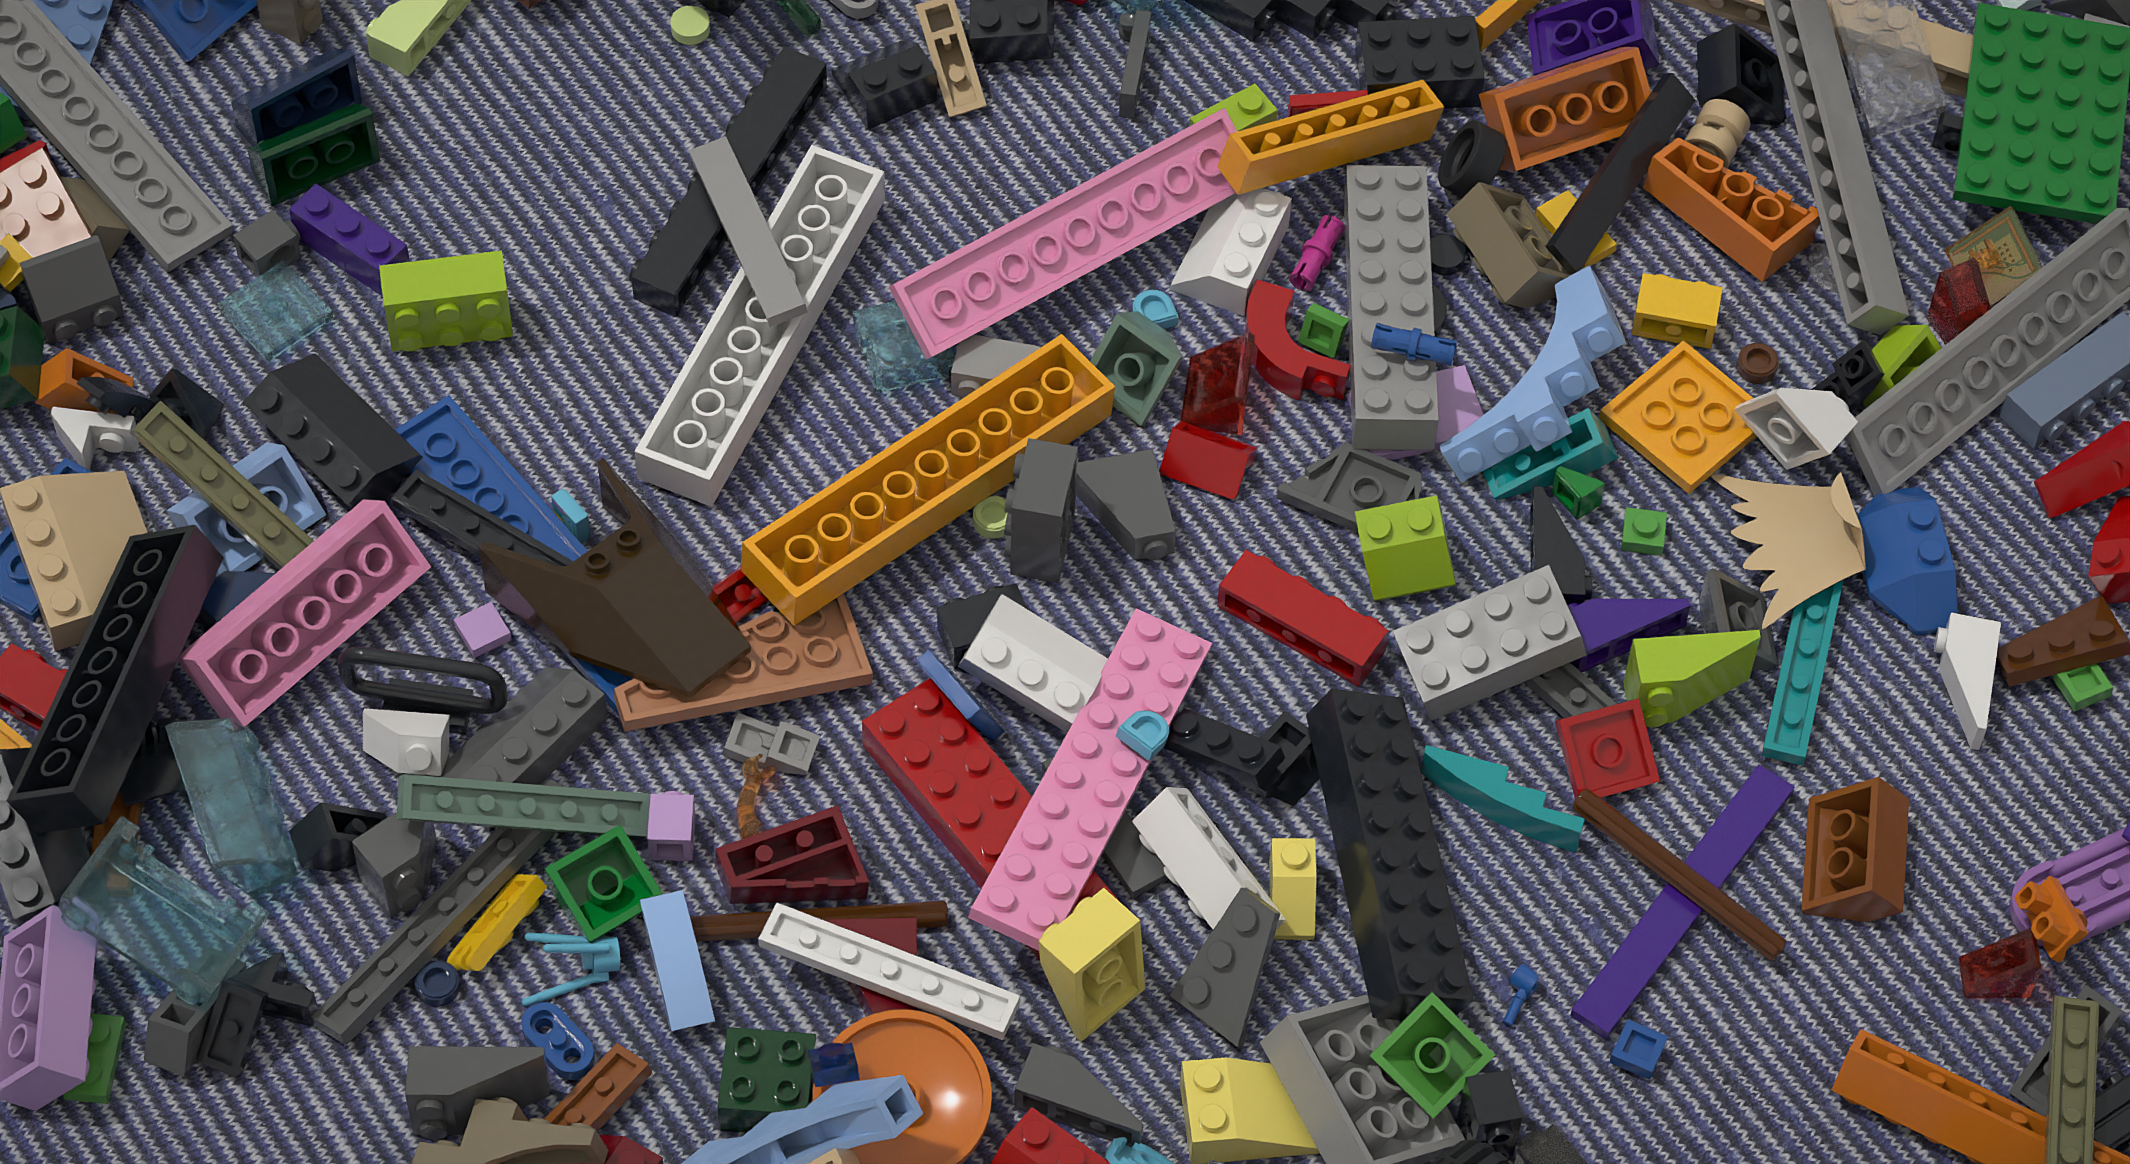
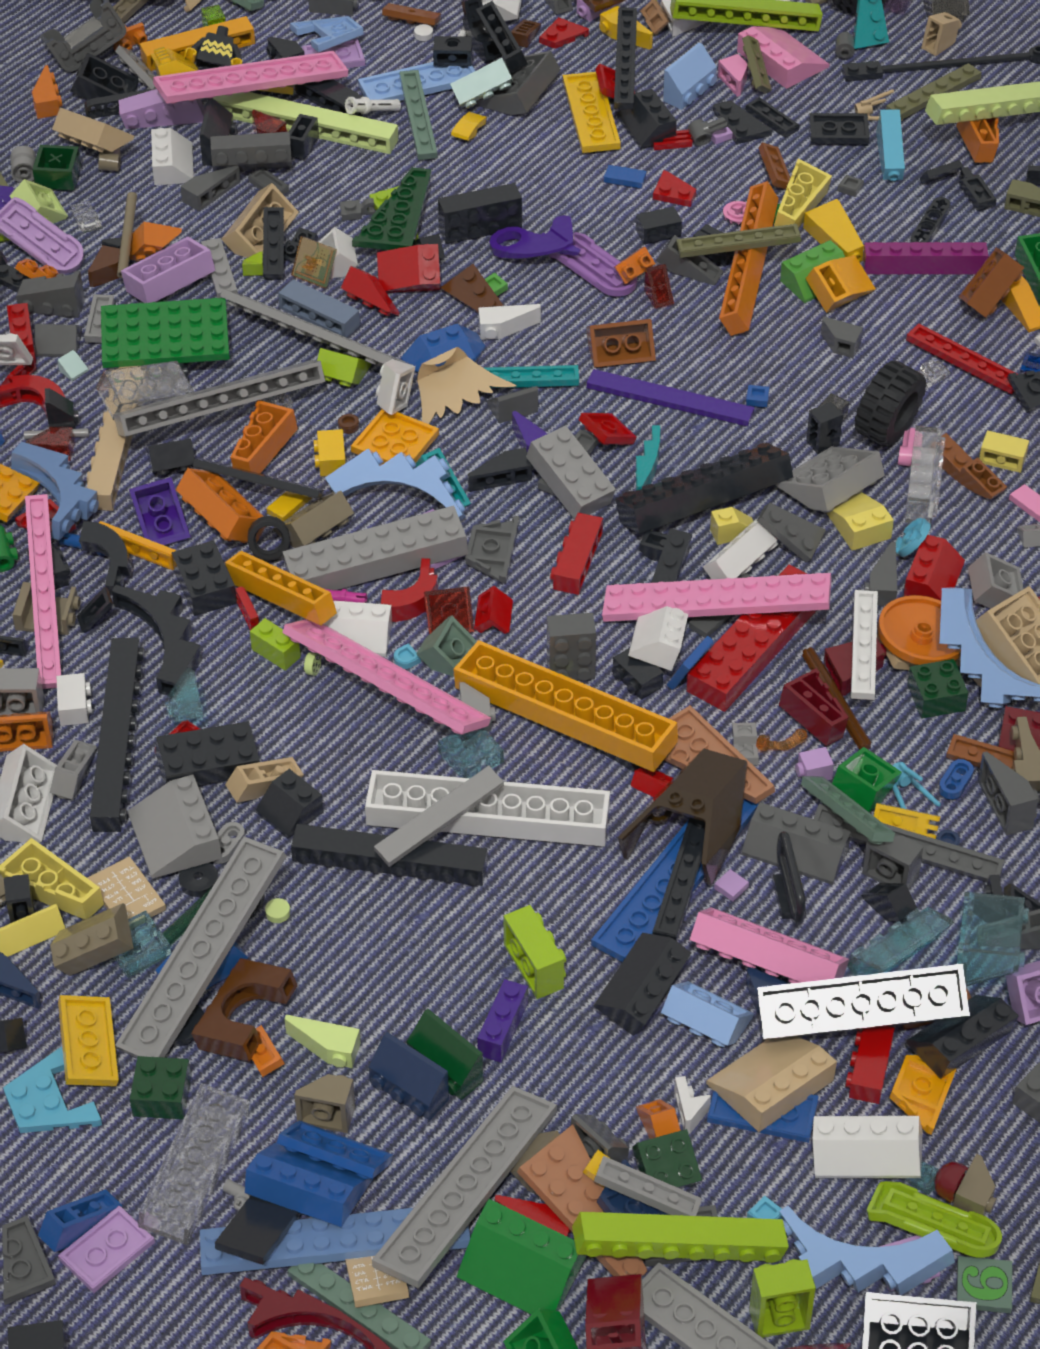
camera: 105 degrees left, 10 degrees down
black slope [77,377,158,421] -> none
olive tile [130,400,314,570] -> none
black slope [149,369,224,439] -> none
clear light blue plate [218,260,334,362] -> none
dark grey brick [233,210,301,283] -> none
white slope [363,708,450,776] -> none
medium azure tile [551,488,590,544] -> none
light blue slope [639,890,715,1031] -> none
clear blue plate [808,1043,860,1087] -> none
light yellow slope [1038,888,1145,1042] -> none
dark grey slope [1076,449,1176,561] -> none
medium azure tile [1116,710,1169,761] -> none
dark grey hinge [1119,10,1152,119] -> none
bright green plate [1298,303,1350,359] -> none
lime slope [1355,495,1456,602] -> none
bright green slope [1369,992,1495,1119] -> none
blue pin [1371,323,1458,367] -> none
blue hand [1502,964,1538,1027] -> none
green slope [1552,466,1605,519] -> none
reddish brown axle [1573,789,1787,960] -> none
bright green plate [1621,507,1667,556] -> none
lime slope [1623,630,1761,727] -> none
tan wheel [1685,99,1750,169] -> none
black slope [1811,340,1885,413] -> none
clear red slope [1926,258,1991,345] -> none
clear orange piece [1945,206,2043,315] -> none

